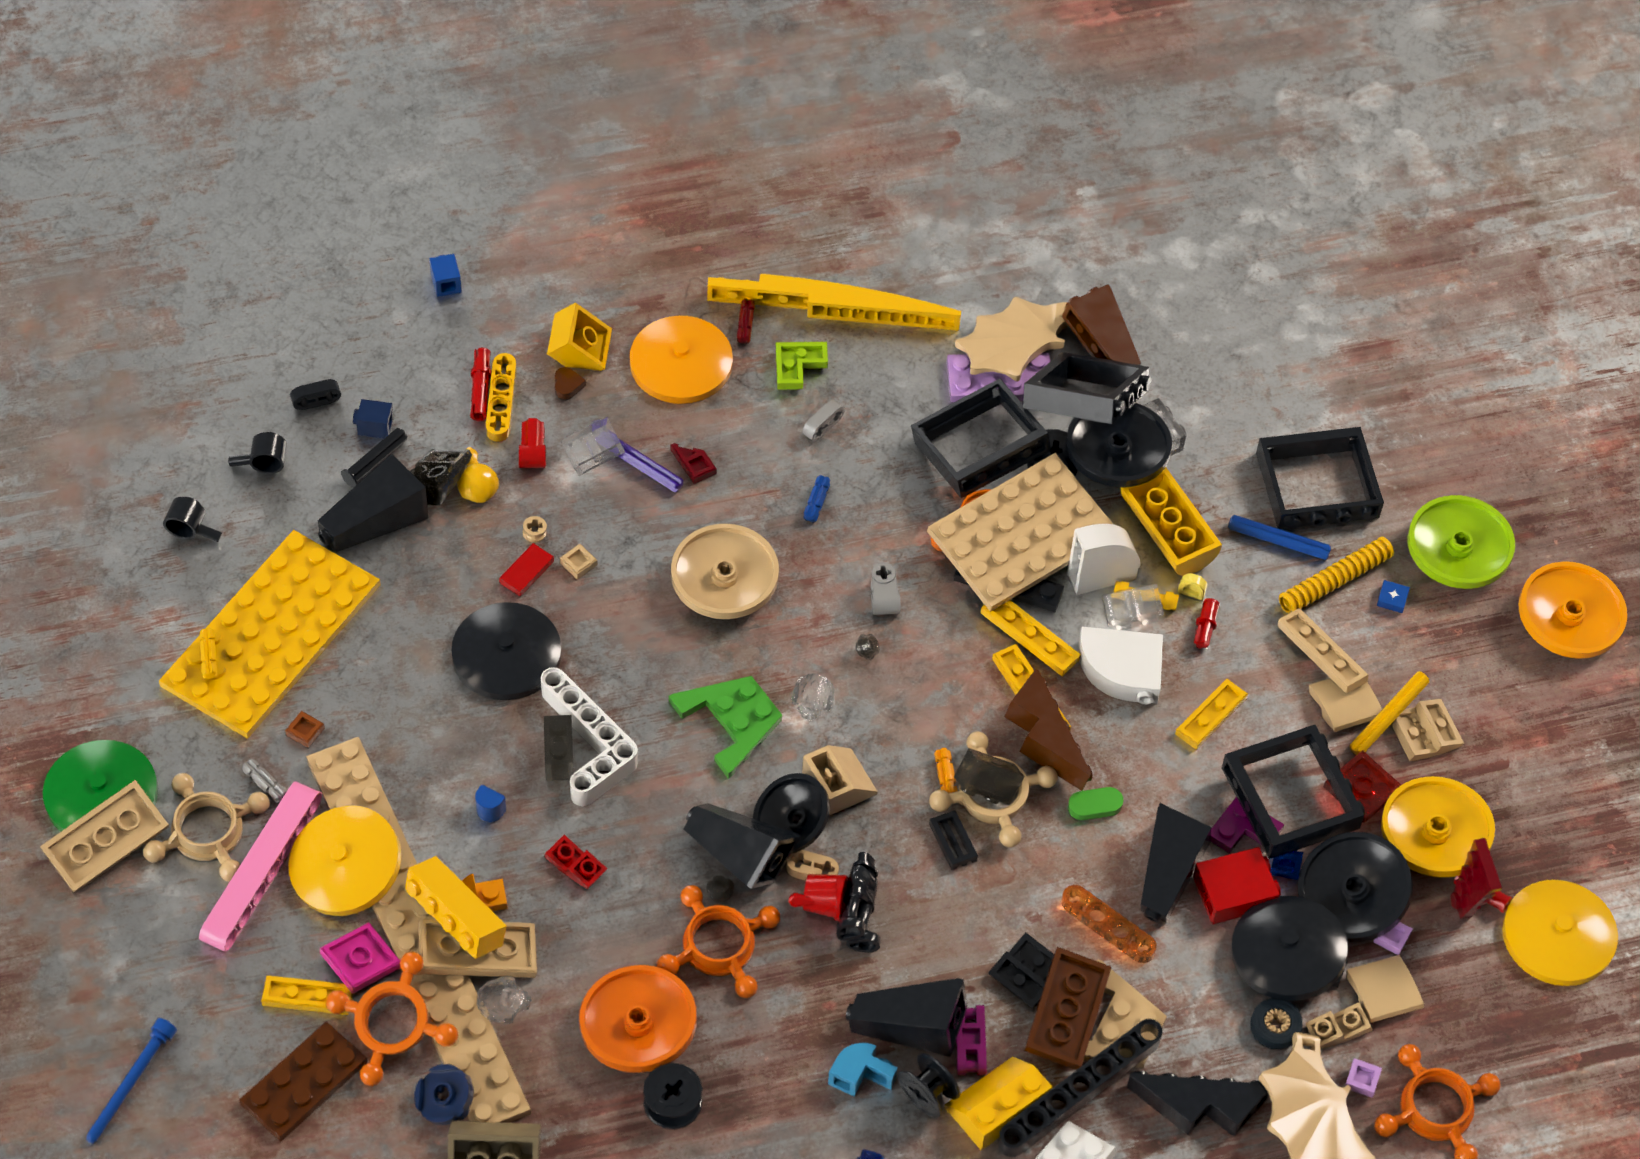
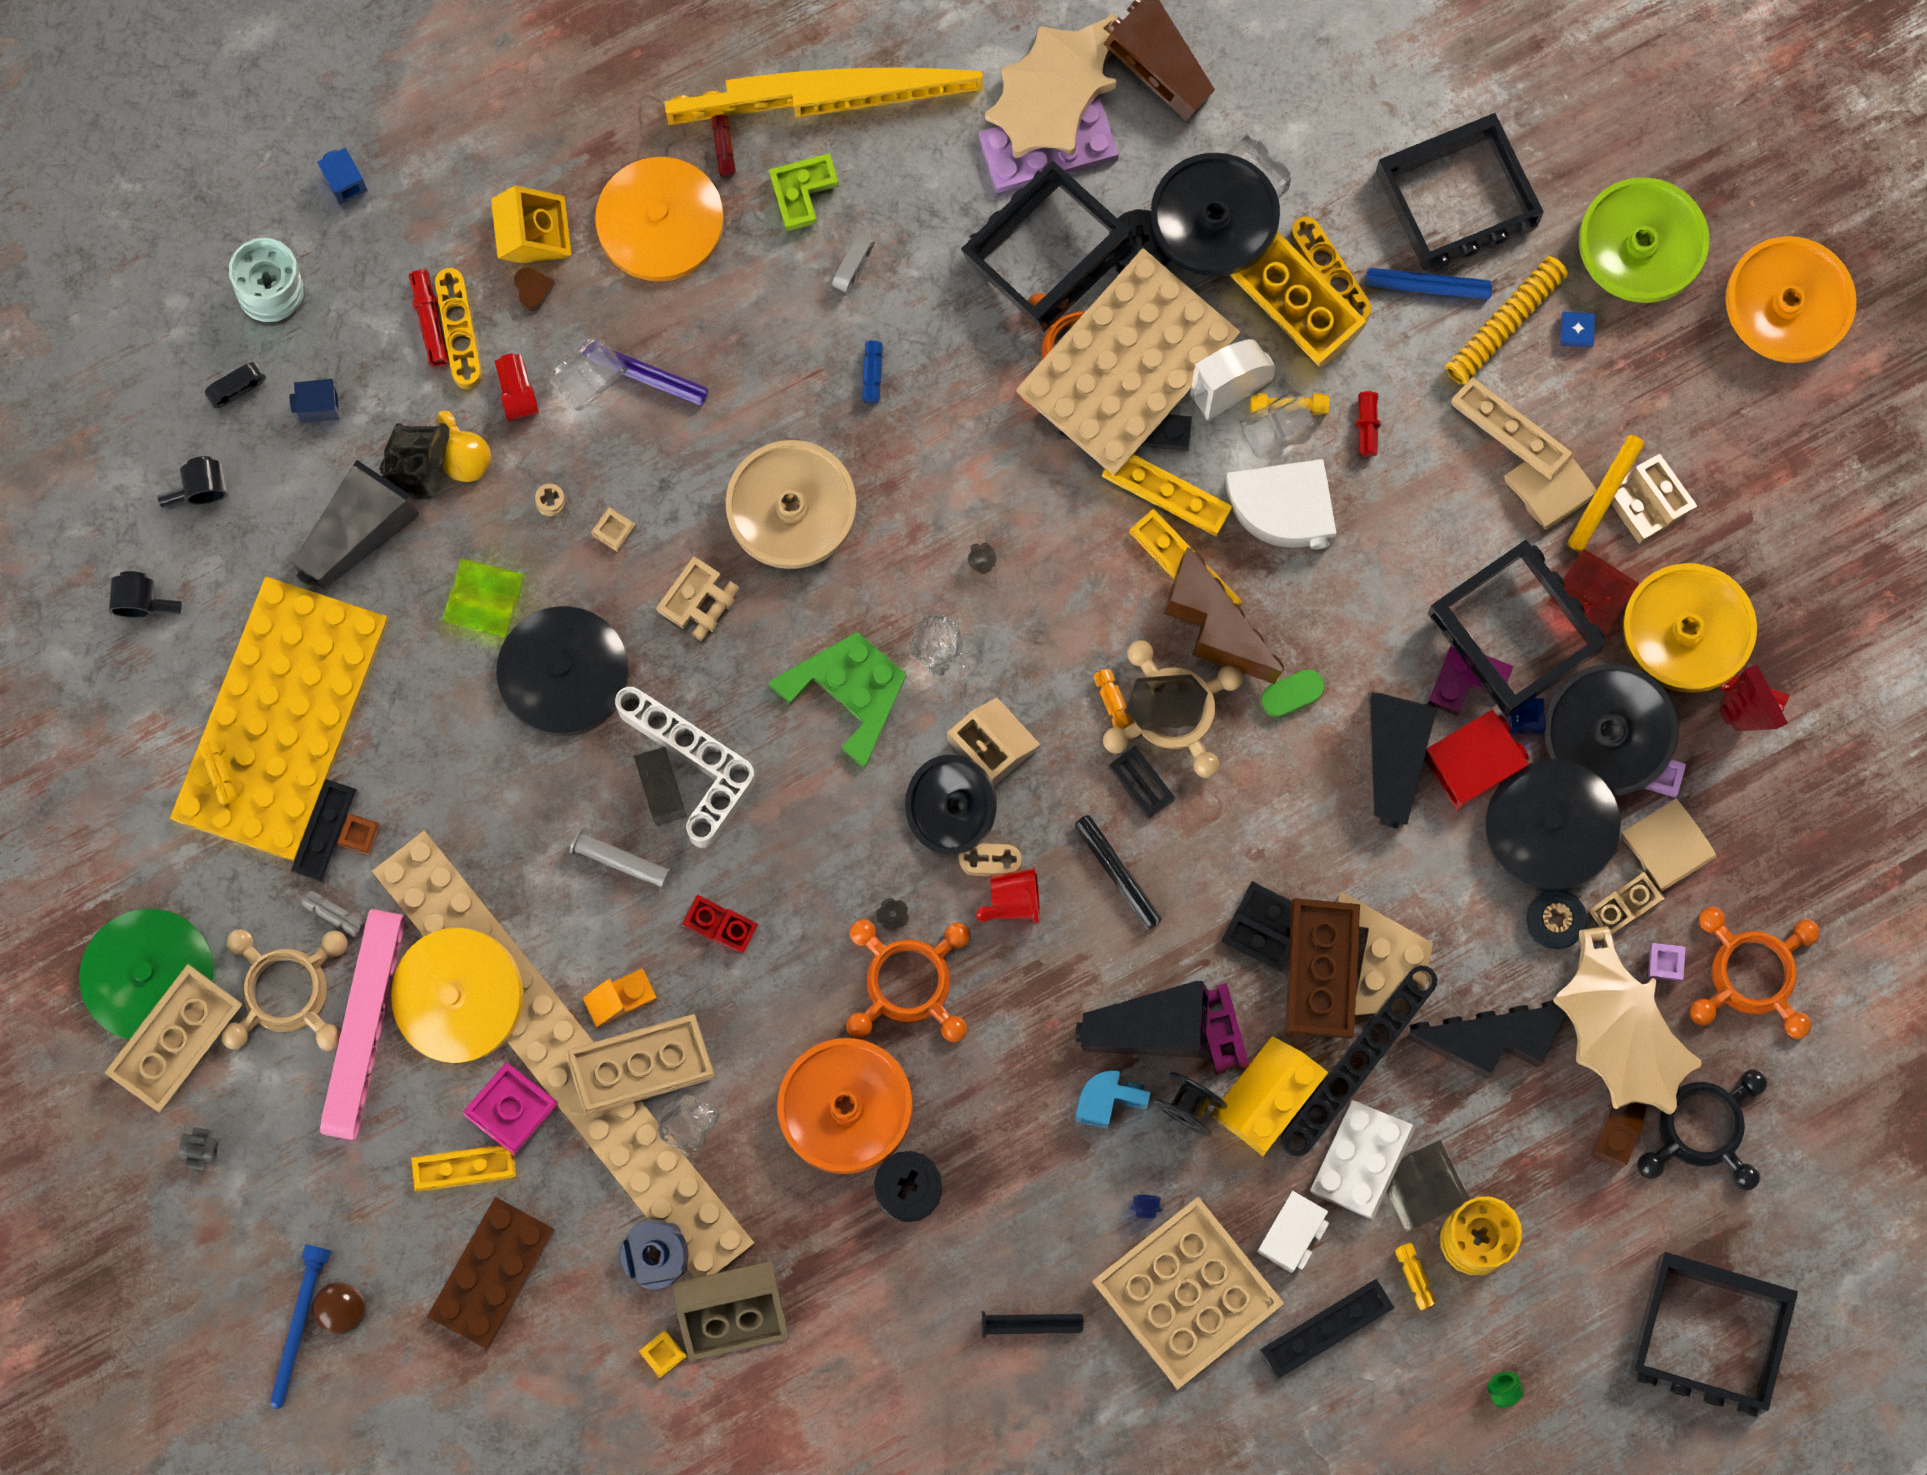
camera: 10 degrees left, 20 degrees up
orange piece [326,952,458,1086] -> none
black axle [341,428,408,488] -> none
yellow brick [405,856,507,959] -> none
blue brick [475,785,506,822] -> none
red tile [499,543,554,597] -> none
dark red tile [670,443,717,484] -> none
black slope [683,803,801,889] -> none
black piece [836,852,881,953] -> none
light grey piece [871,562,901,615] -> none
black window [1023,352,1152,424] -> none
clear orange beam [1061,885,1157,963] -> none
yellow tile [1175,679,1248,750] -> none
light yellow tile [1178,573,1207,601] -> none
yellow dish [1502,880,1618,986] -> none
none -> dark grey gear [179,1127,219,1170]
none -> light aqua wheel [229,238,304,322]
none -> black tile [291,779,358,884]
none -> reddish brown hair [312,1282,366,1334]
none -> clear neon green slope [443,558,526,638]
none -> light grey pin [569,829,670,889]
none -> tan plate [656,556,740,641]
none -> black axle [1075,815,1162,930]
none -> yellow beam [1291,216,1371,321]

